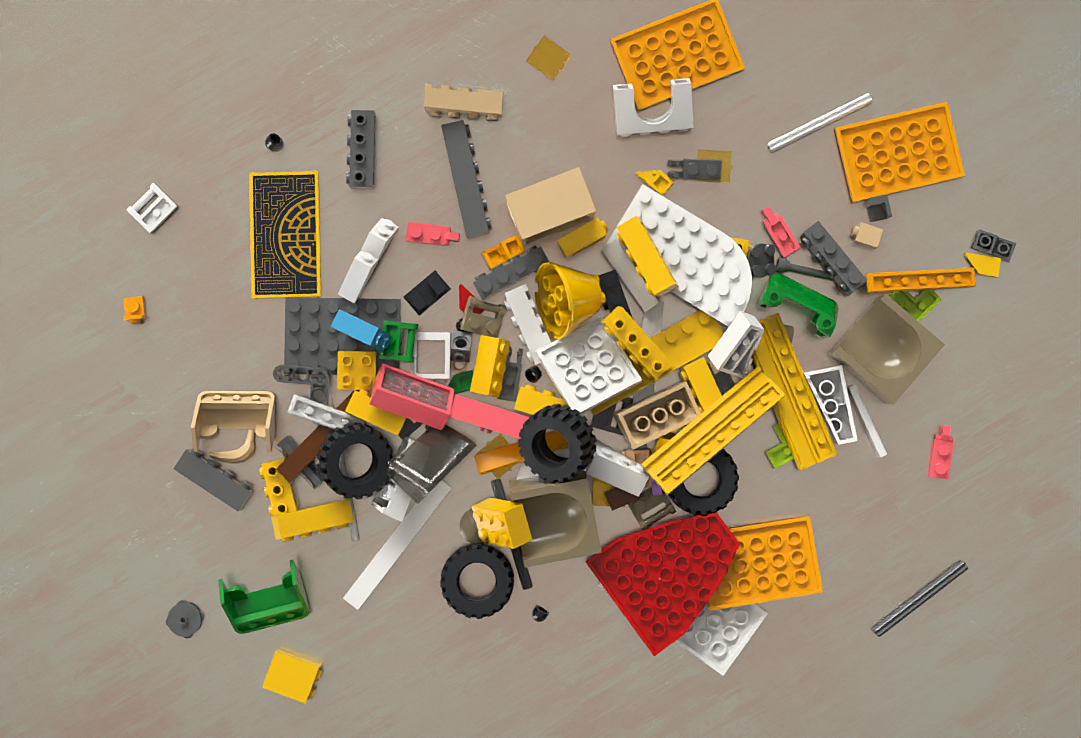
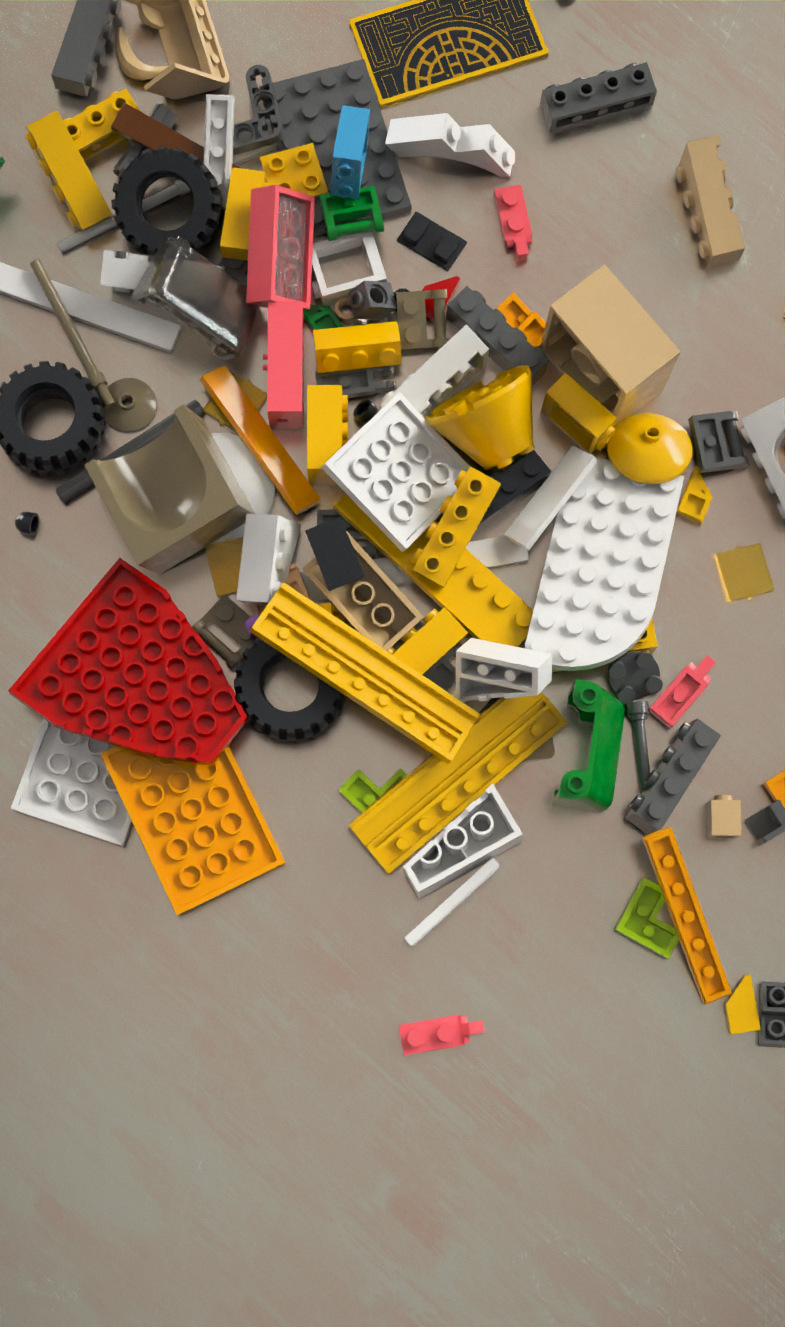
camera: 70 degrees right, 10 degrees down
dark grey brick [441,120,492,239] -> none
yellow brick [472,497,532,549] -> none
black tyre [518,404,596,483] -> none
reddish brown tile [604,487,645,511] -> none
yellow brick [616,216,679,298] -> none
dark grey hinge [667,158,722,180] -> none
dark tan piece [828,294,945,404] -> none
dark grey axle [873,561,968,637] -> none
none -> dark tan bar [30,259,115,409]
none -> black piece [305,516,365,591]
none -> yellow dish [607,413,693,484]
none -> dark grey plate [688,411,749,473]

